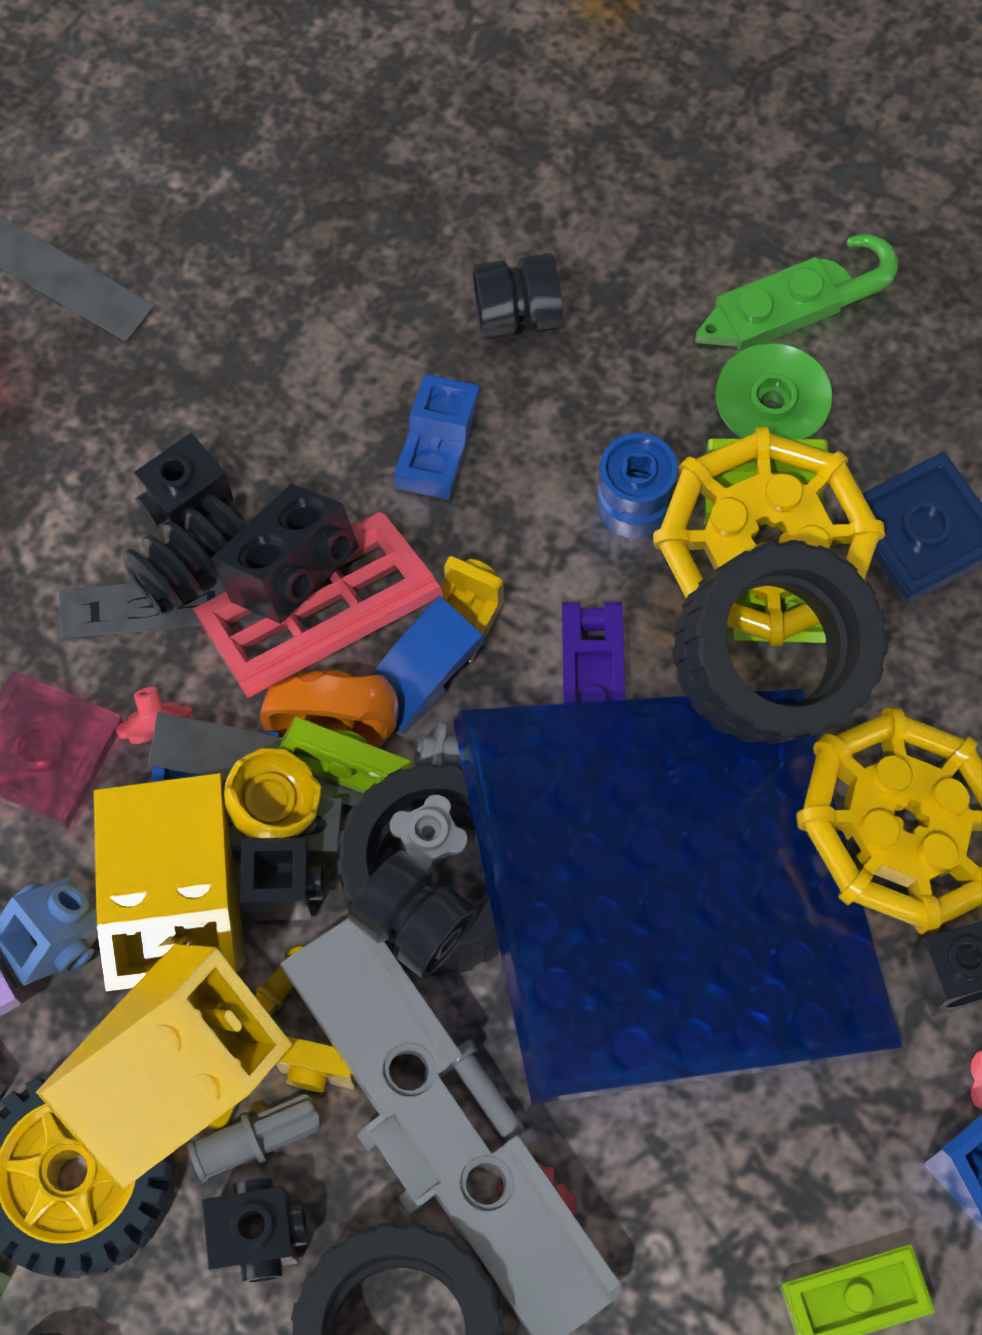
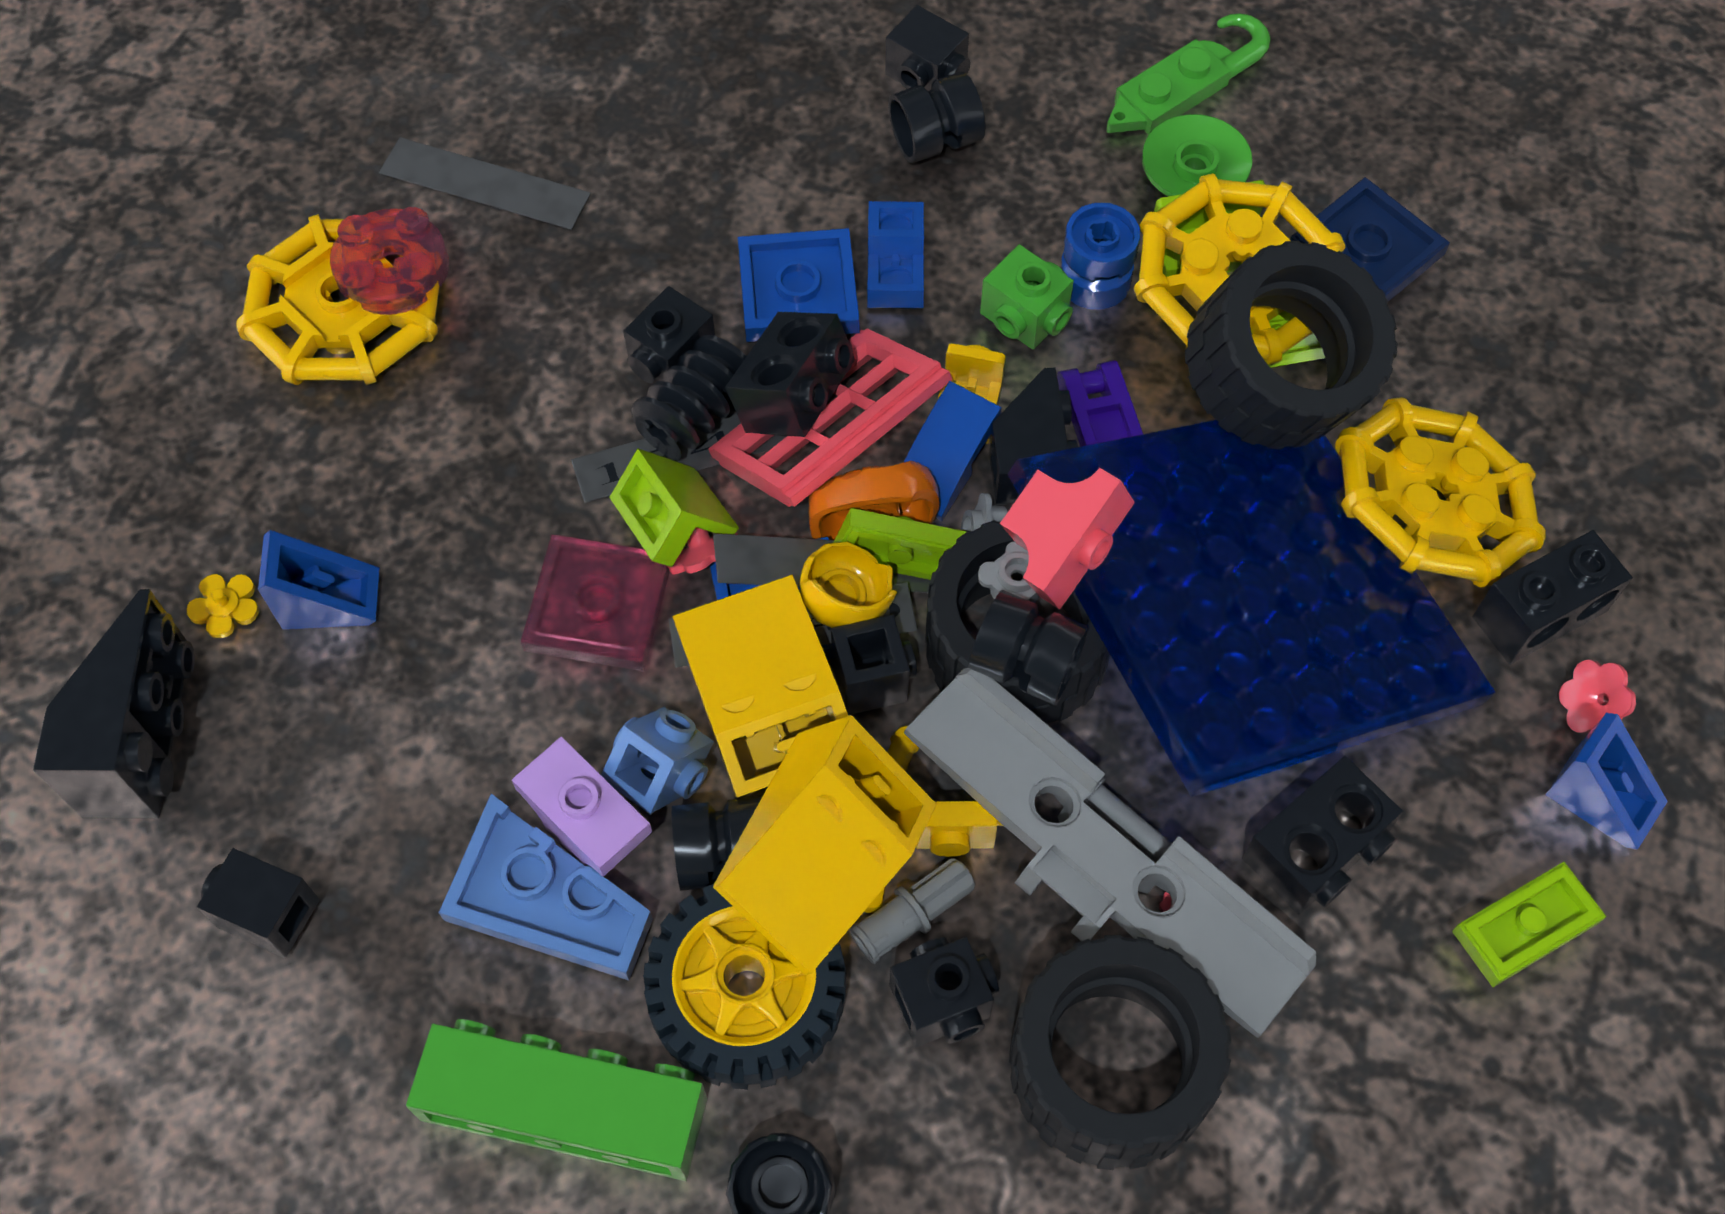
camera: 15 degrees left, 5 degrees down
none -> lime panel [609,448,739,567]
none -> black wheel [671,796,763,891]
none -> blue plate [738,228,860,342]
none -> black brick [885,5,971,91]
none -> bright green brick [980,244,1074,350]
none -> black slope [989,367,1080,504]
none -> coral brick [1000,467,1135,610]
none -> black brick [1242,756,1404,915]

